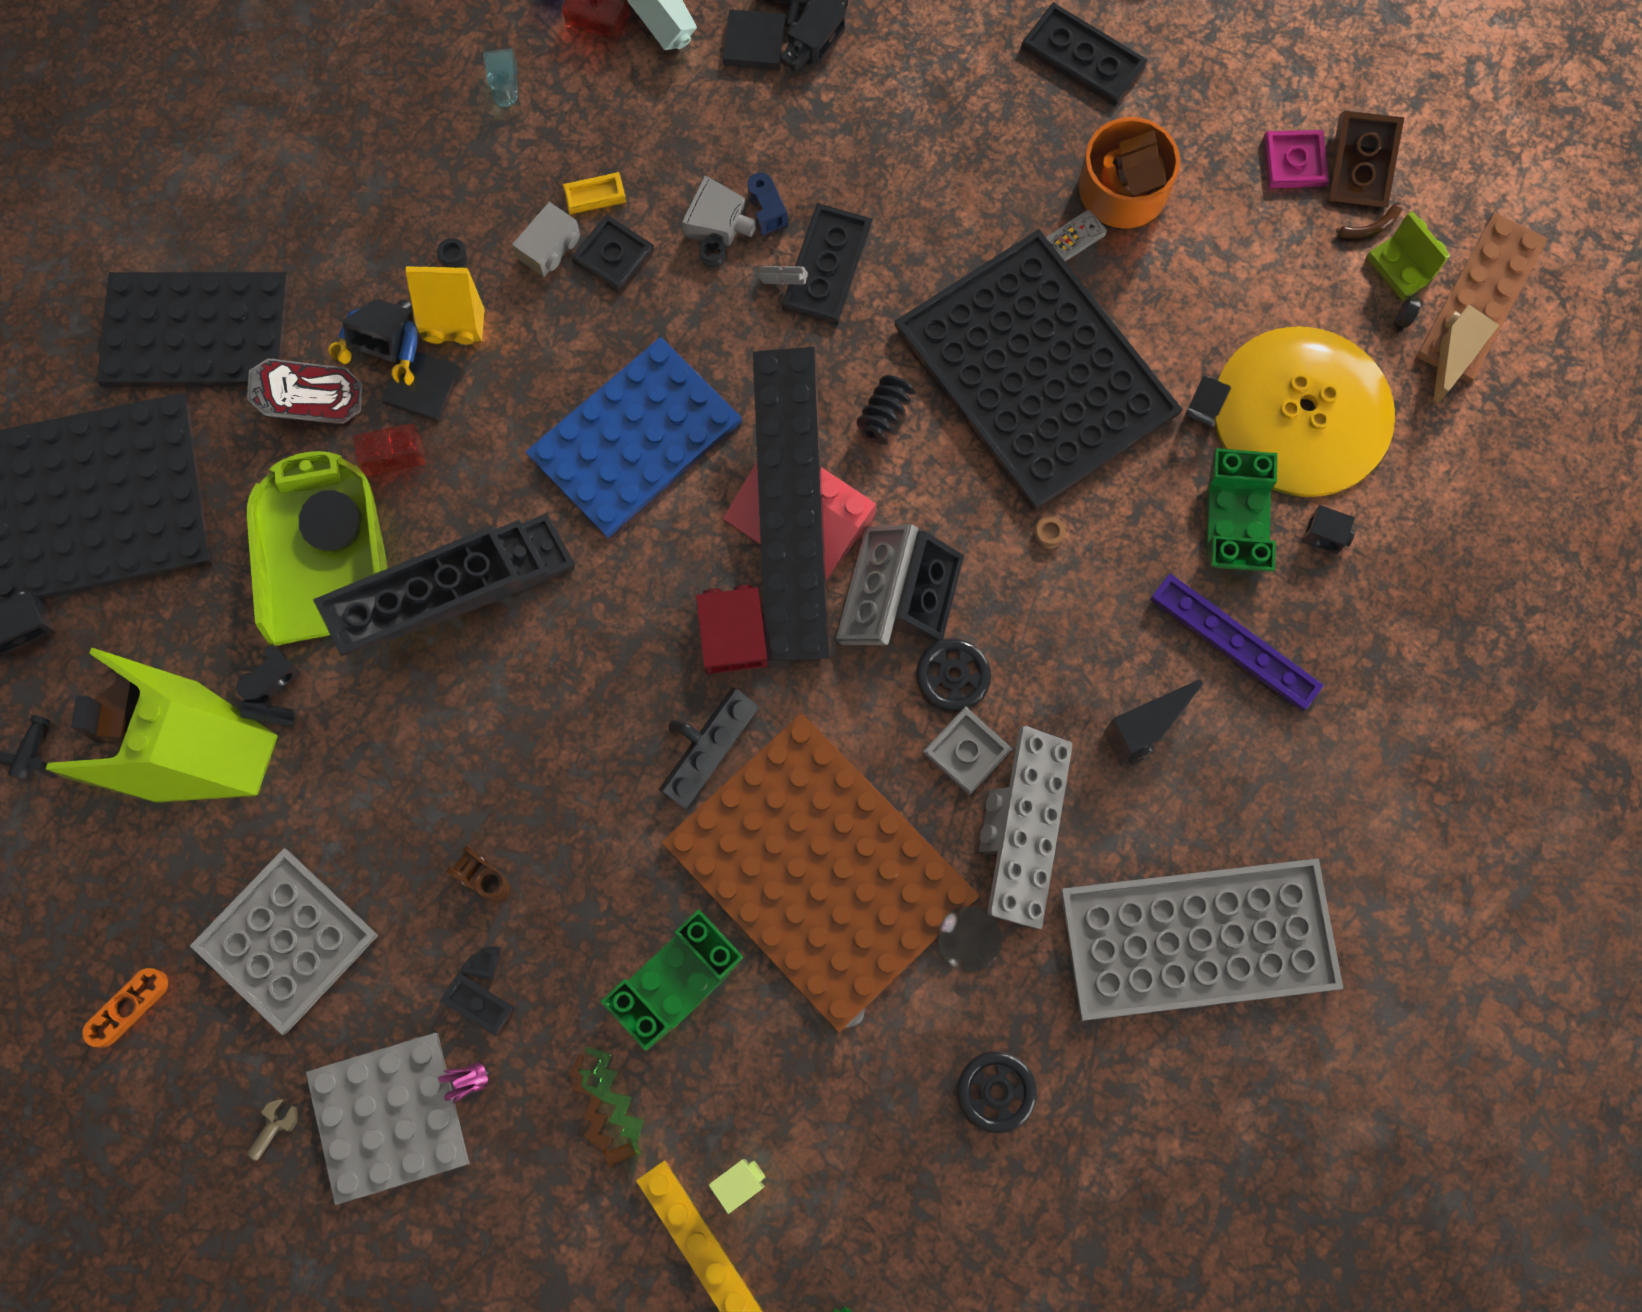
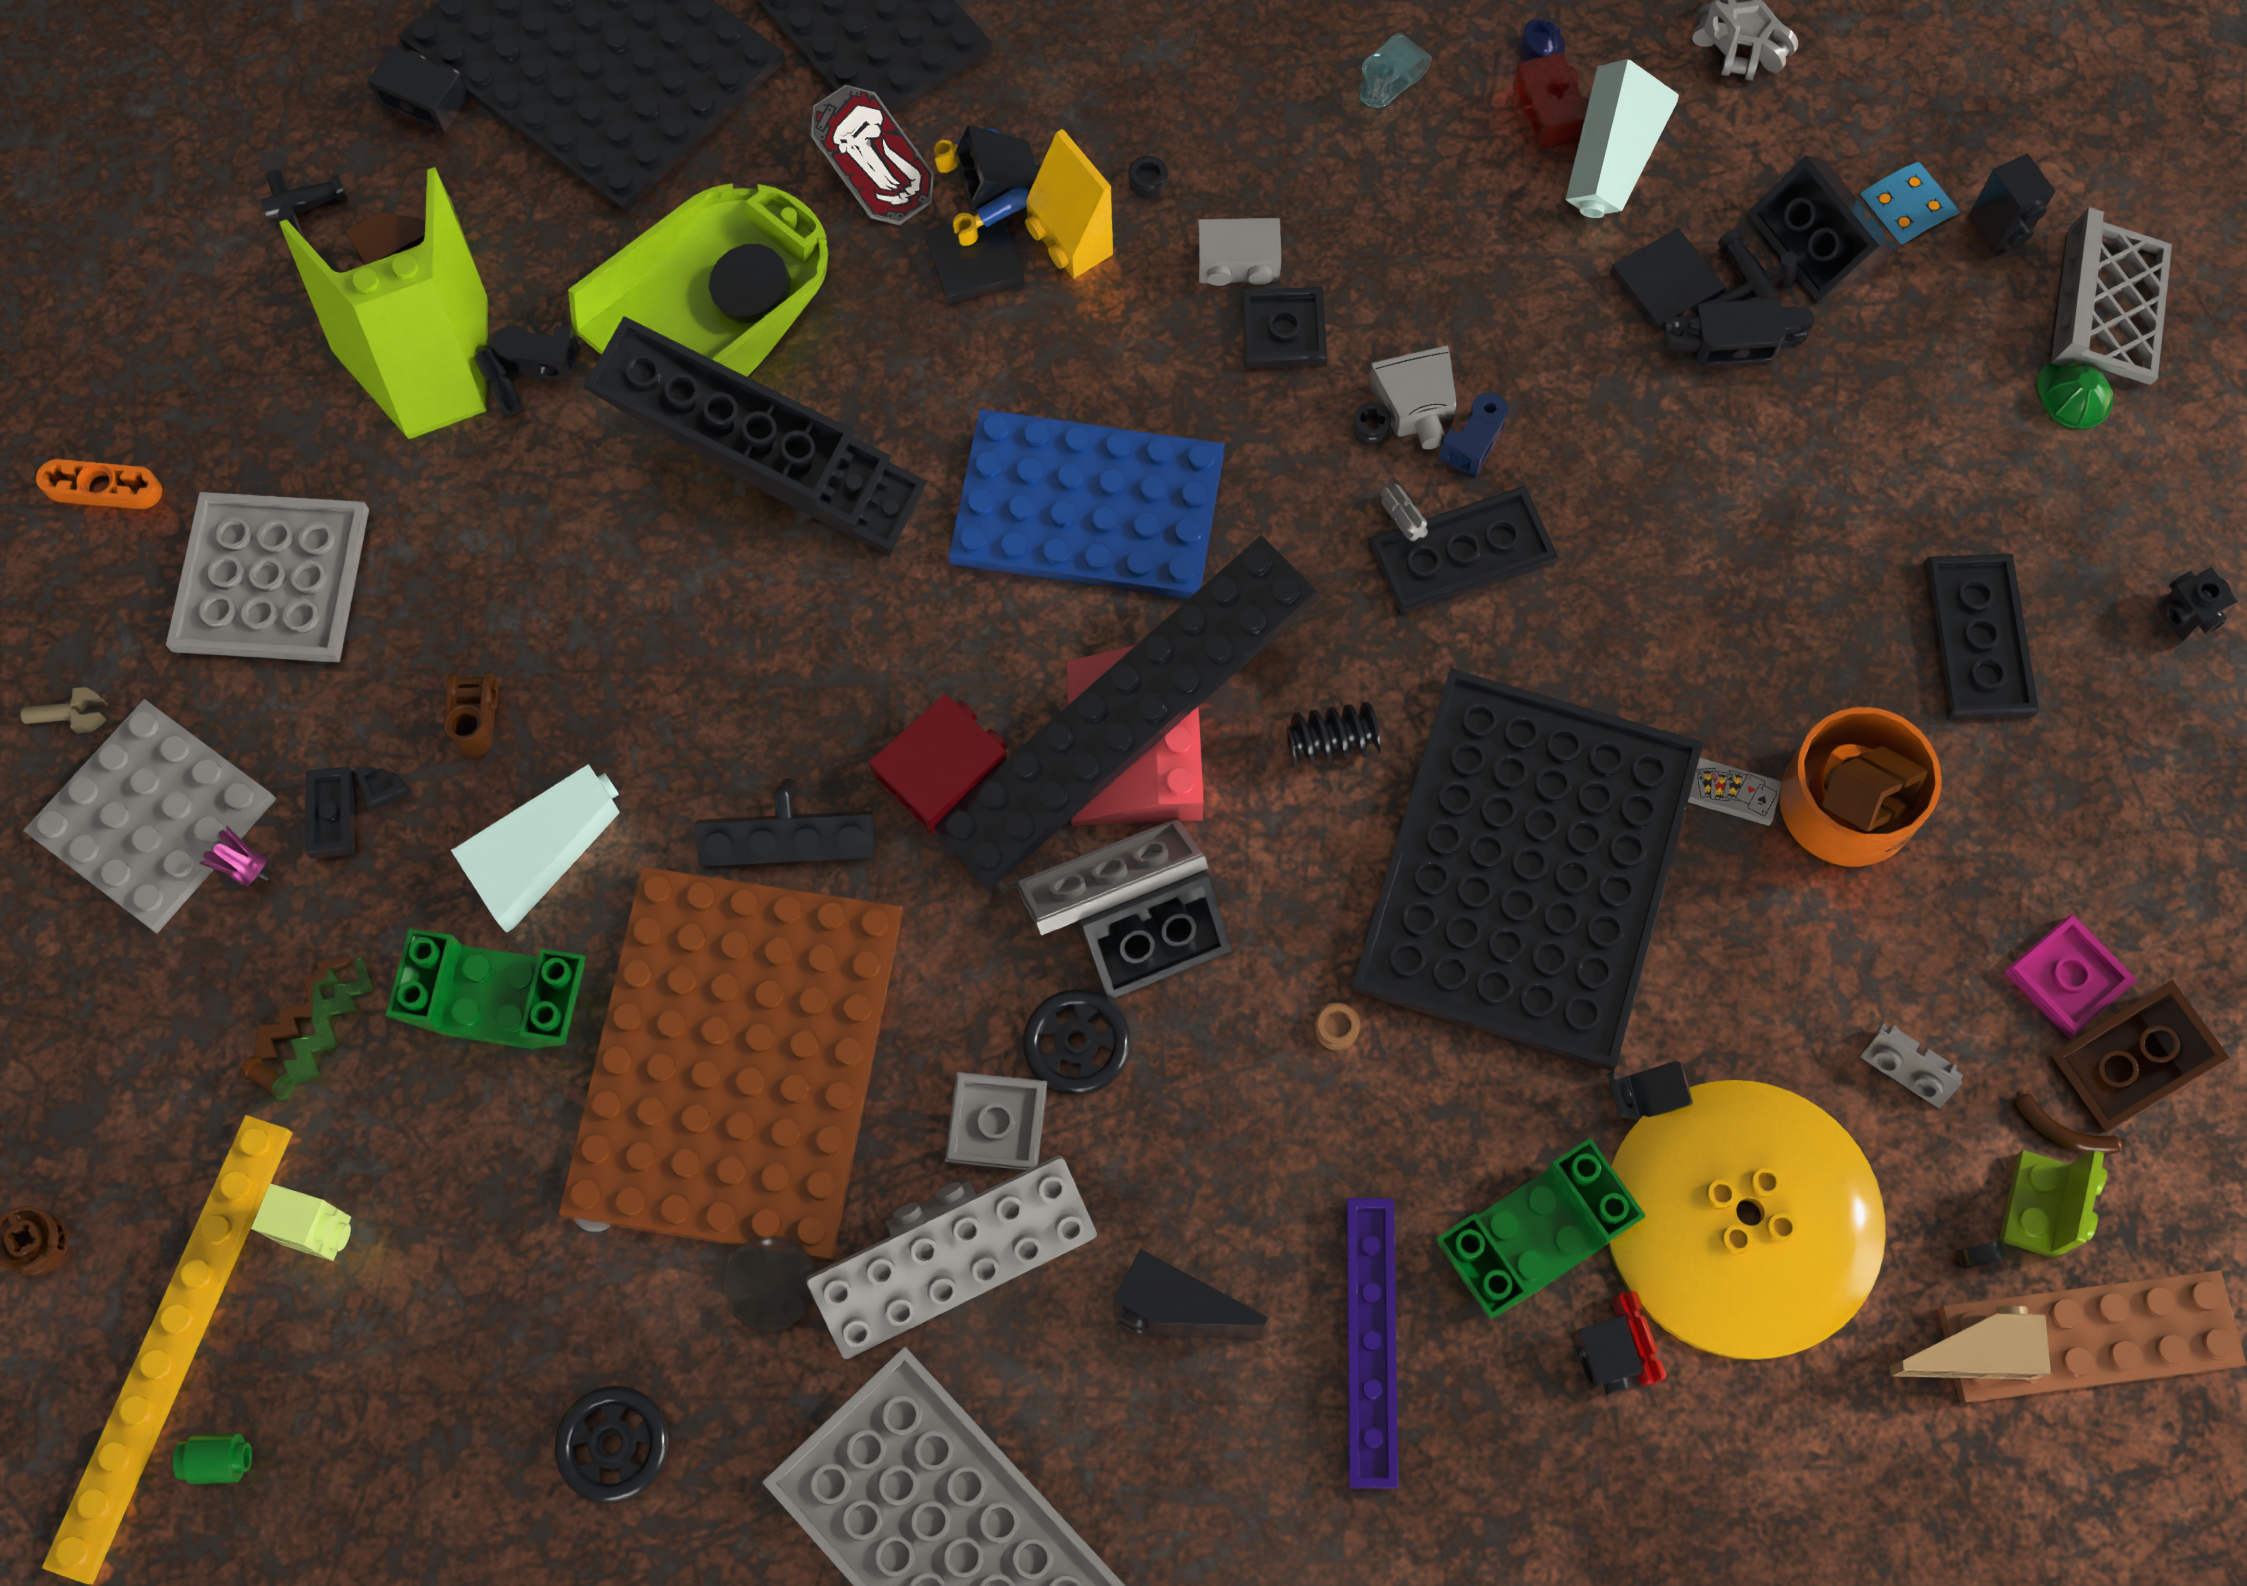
camera: 55 degrees right, 5 degrees down
black tile [71,696,102,735] -> none
clear red brick [353,423,426,477] -> none
yellow tile [562,172,626,215] -> none
none -> light aqua slope [451,764,620,933]
none -> red axle [1611,1291,1666,1386]
none -> light grey hinge [1860,1023,1963,1109]

